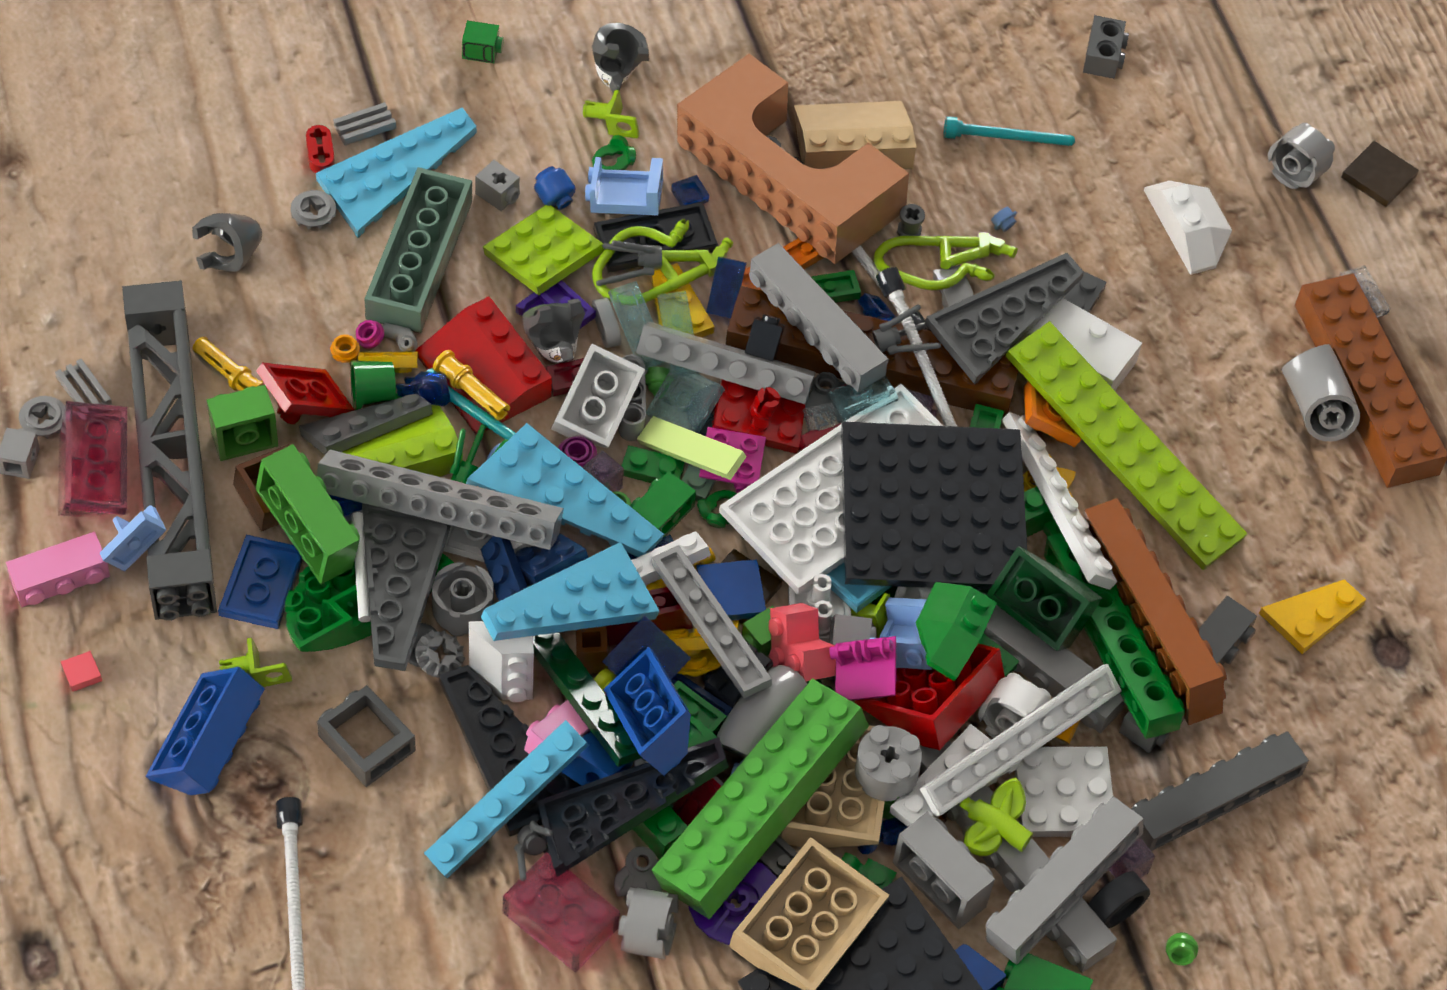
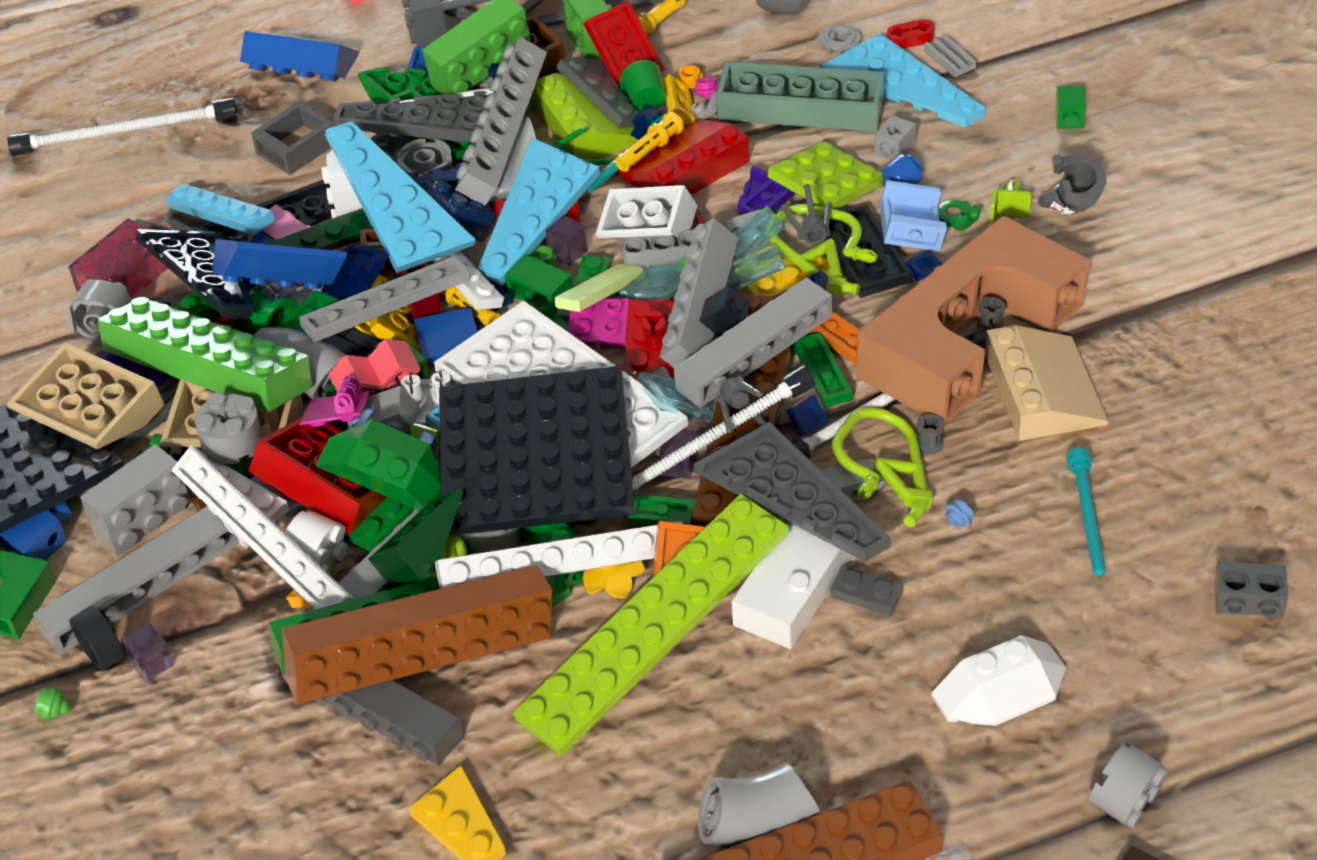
camera: 95 degrees right, 10 degrees down
lime bracket [219,637,292,687] -> none
dark grey piece [523,299,585,363] -> none
magenta cone [558,436,597,471] -> none
lime plant [959,777,1033,856] -> none
light grey brick [986,796,1143,965] -> none
white plate [1015,746,1113,837] -> none
dark grey brick [1131,731,1309,853] -> none

